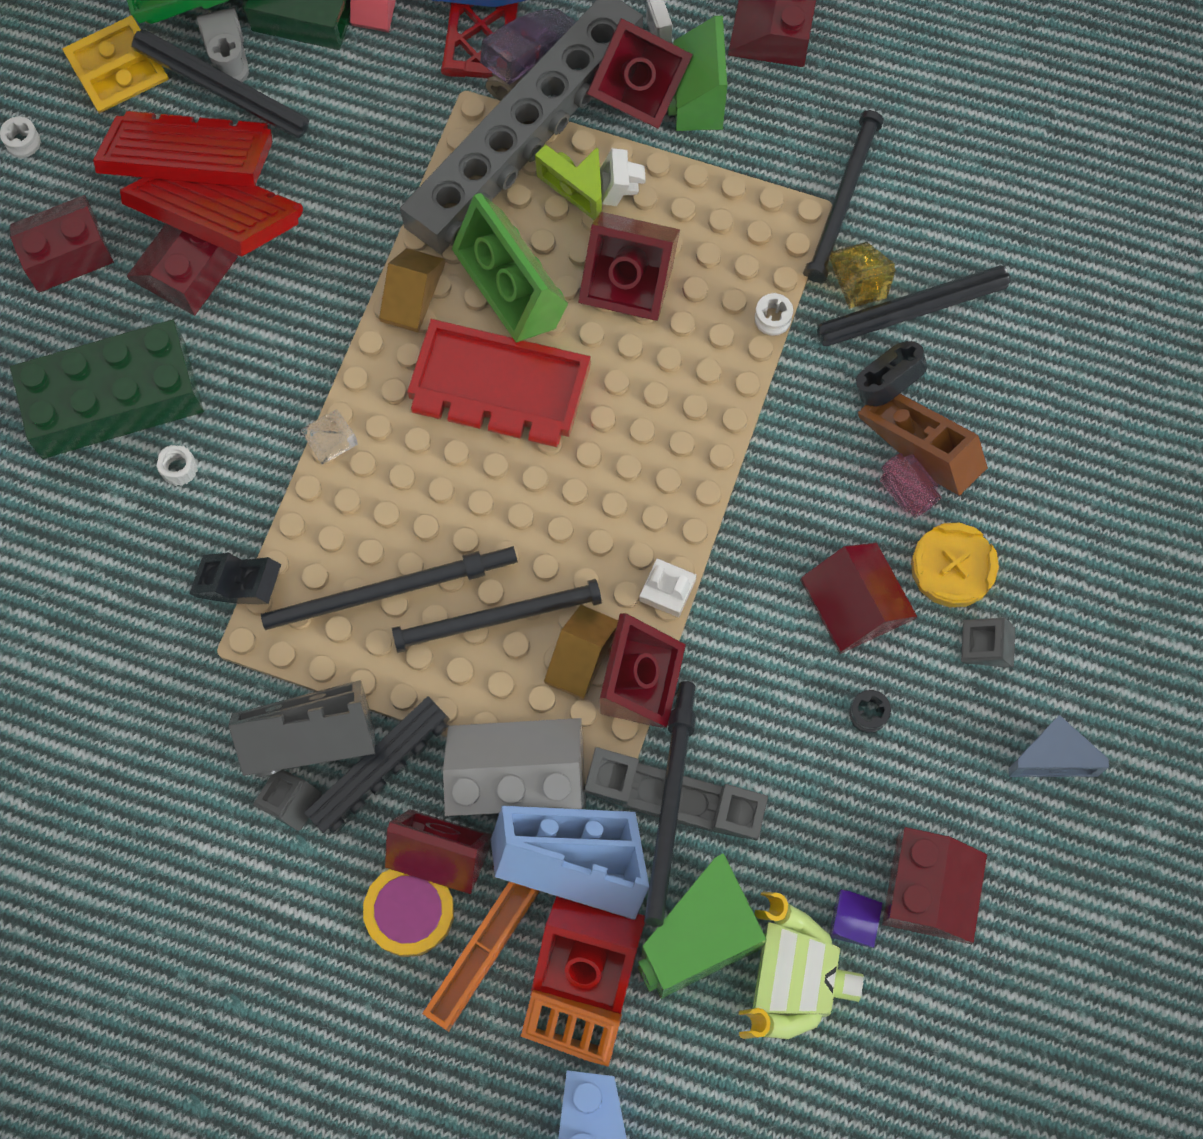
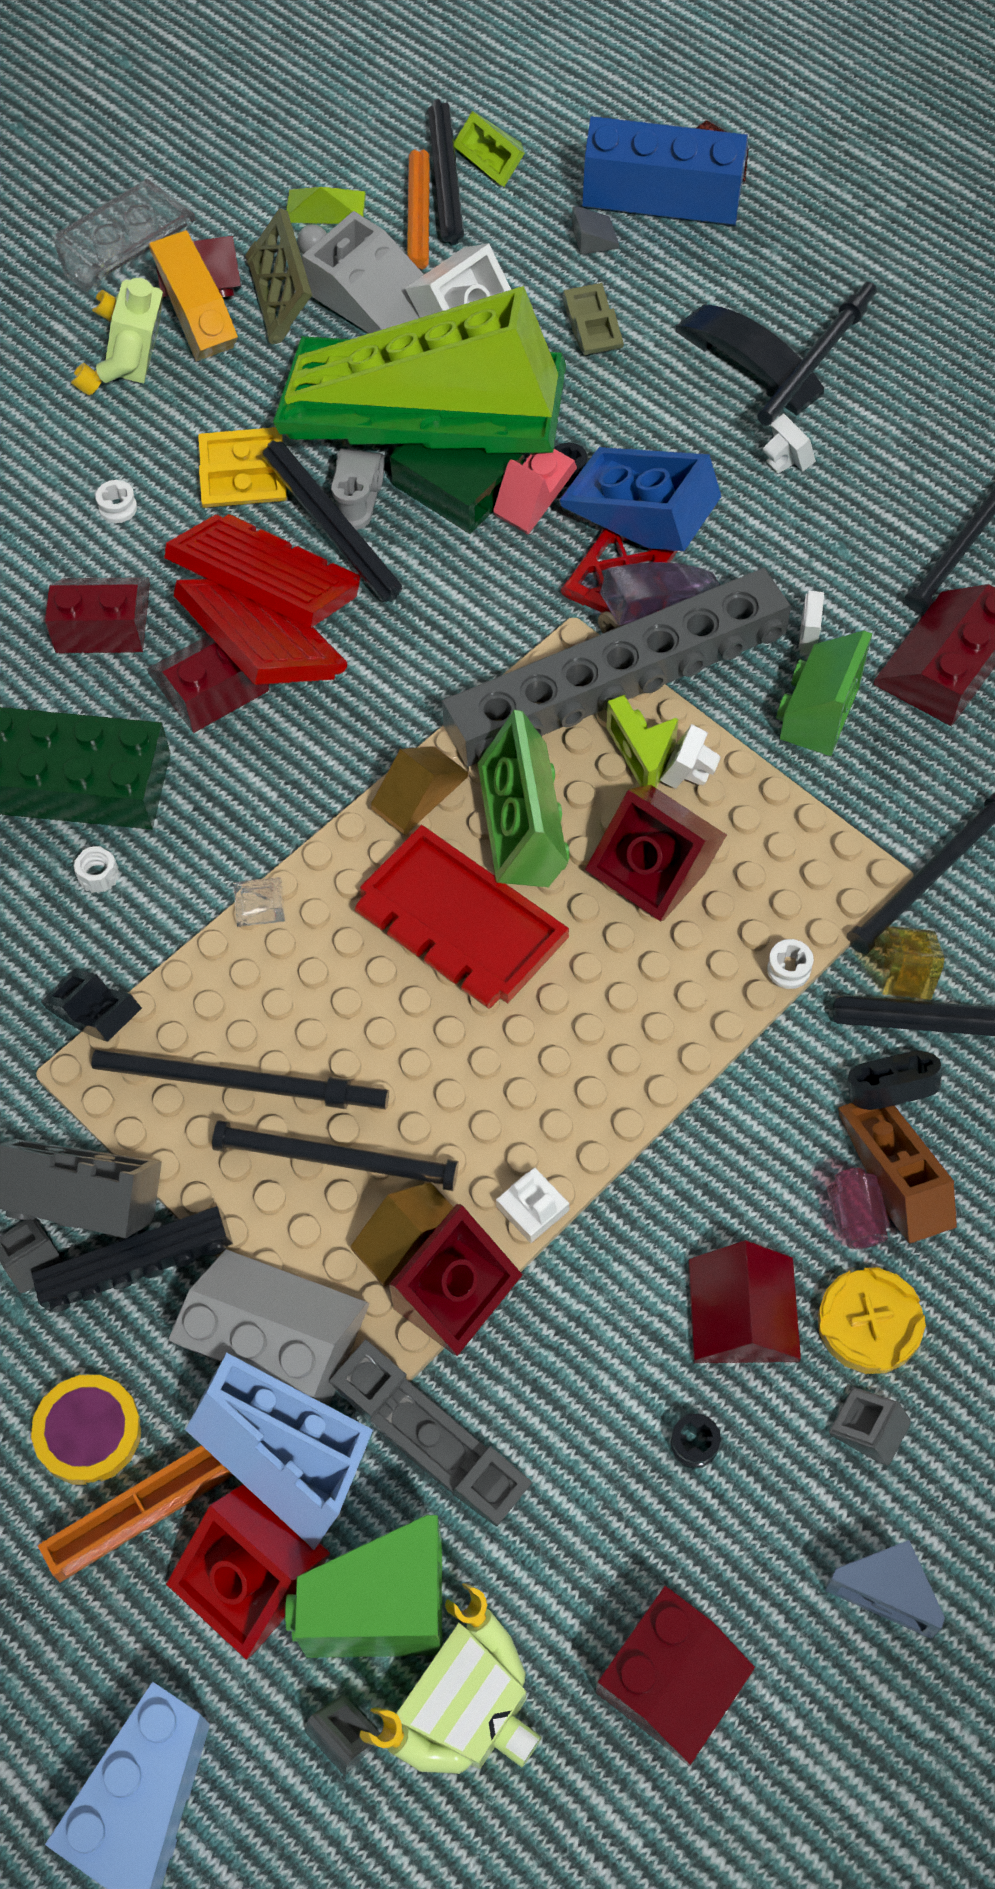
camera: 25 degrees right, 10 degrees down
dark red slope [385,809,492,894] -> none
orange slope [521,990,622,1067] -> none
dark red slope [586,18,693,129] -> none
black bar [644,681,696,927] -> none
dark purple slope [829,889,883,948] -> none
none -> dark grey slope [306,1694,380,1777]

